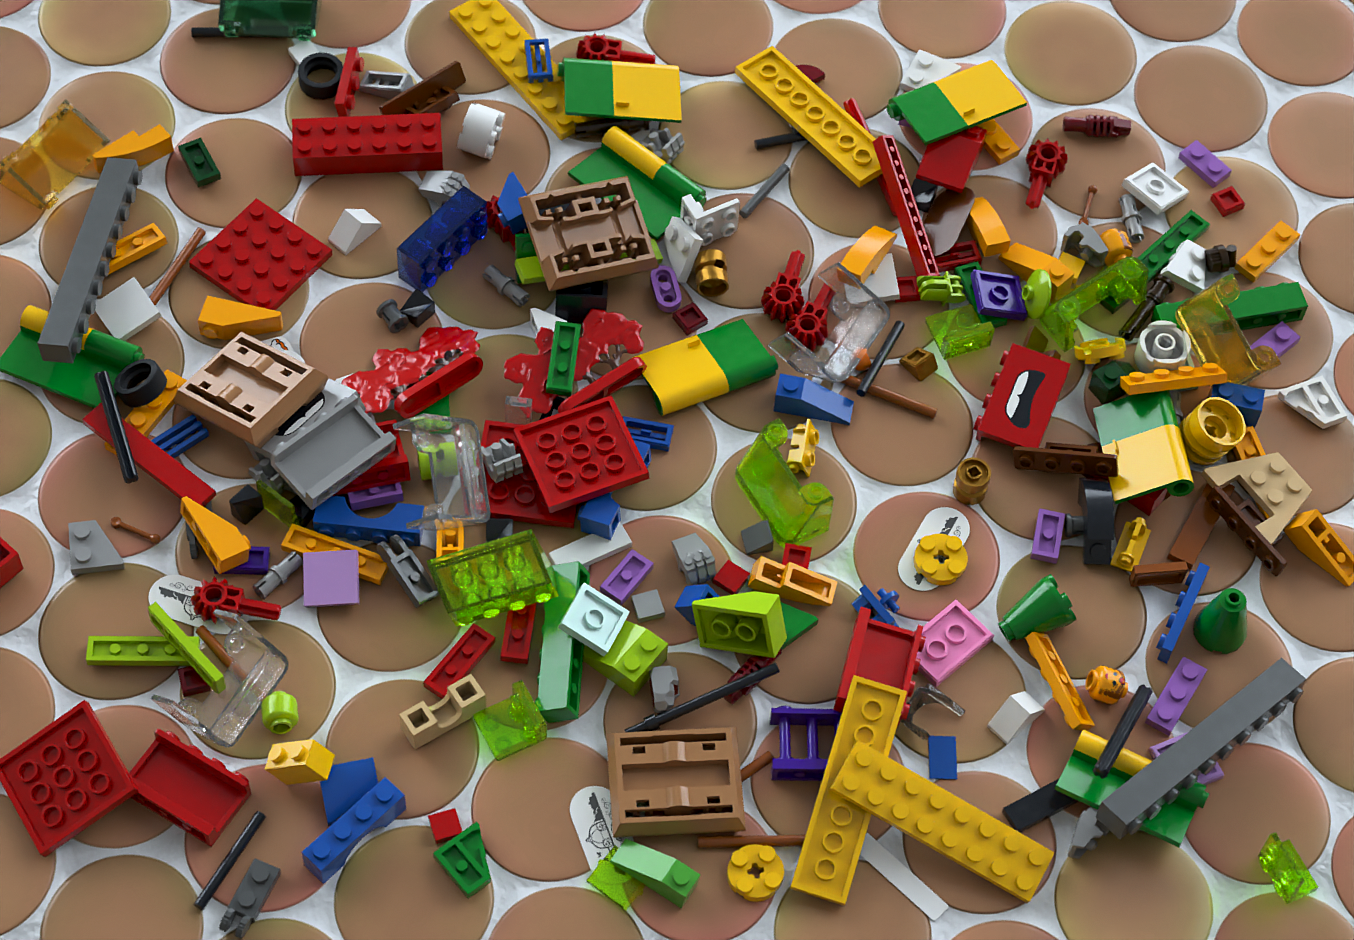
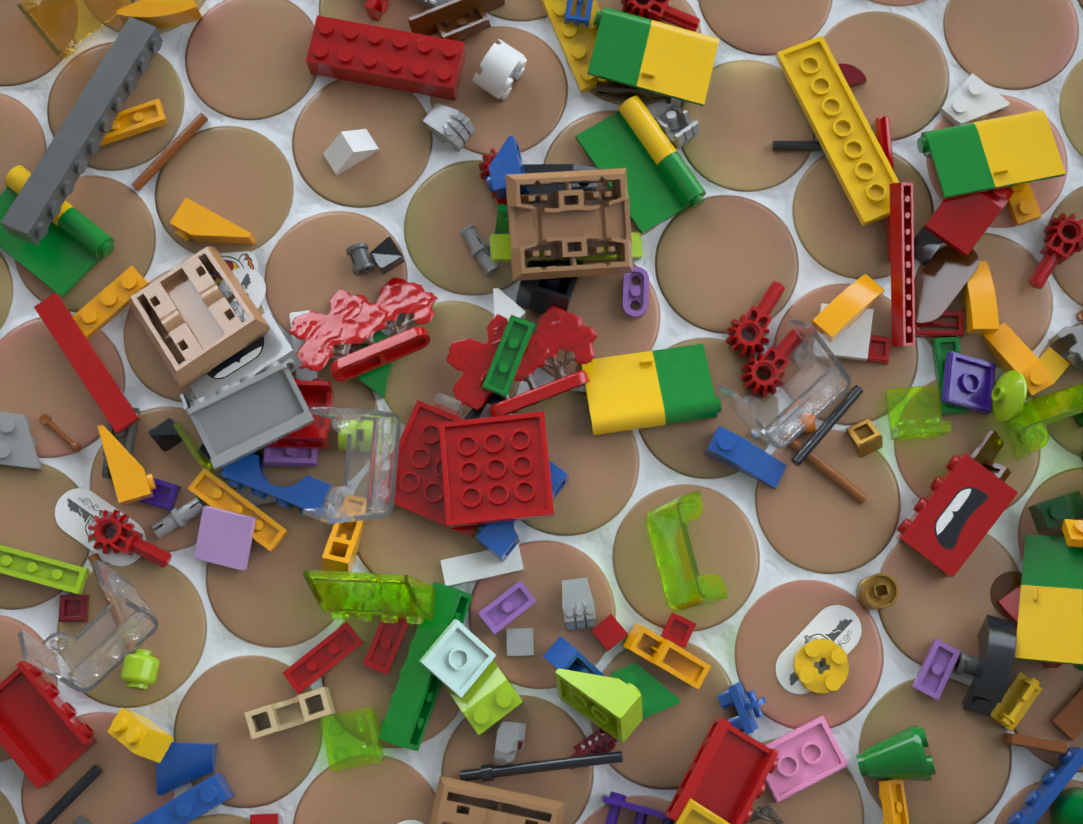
camera: 20 degrees right, 20 degrees up
black axle [94,371,139,484] -> none
white tile [95,277,162,341] -> none
black tyre [114,359,167,408] -> none
lime tile [148,602,226,694] -> none
blue tile [151,414,209,458] -> none
dark green plate [178,137,221,188] -> none
red plate [189,198,333,311] -> none
dark grey hinge [376,535,440,609] -> none
clear blue brick [396,186,488,293] -> none
light grey hand [480,438,523,483] -> none
black slope [486,518,513,552] -> none
blue tile [623,416,674,452] -> none
white wing [663,216,703,283] -> none
dark red tile [672,302,708,335] -> none
white bracket [680,194,740,246] -> none
pearl gold wheel [694,249,729,297] -> none
dark grey bar [739,164,790,218] -> none
dark grey slope [741,520,774,555] -> none
yellow hinge [786,419,819,477] -> none
lime arm [916,271,966,306] -> none
reddish brown bracket [1013,442,1119,477] -> none
yellow plate [1074,338,1126,364] -> none

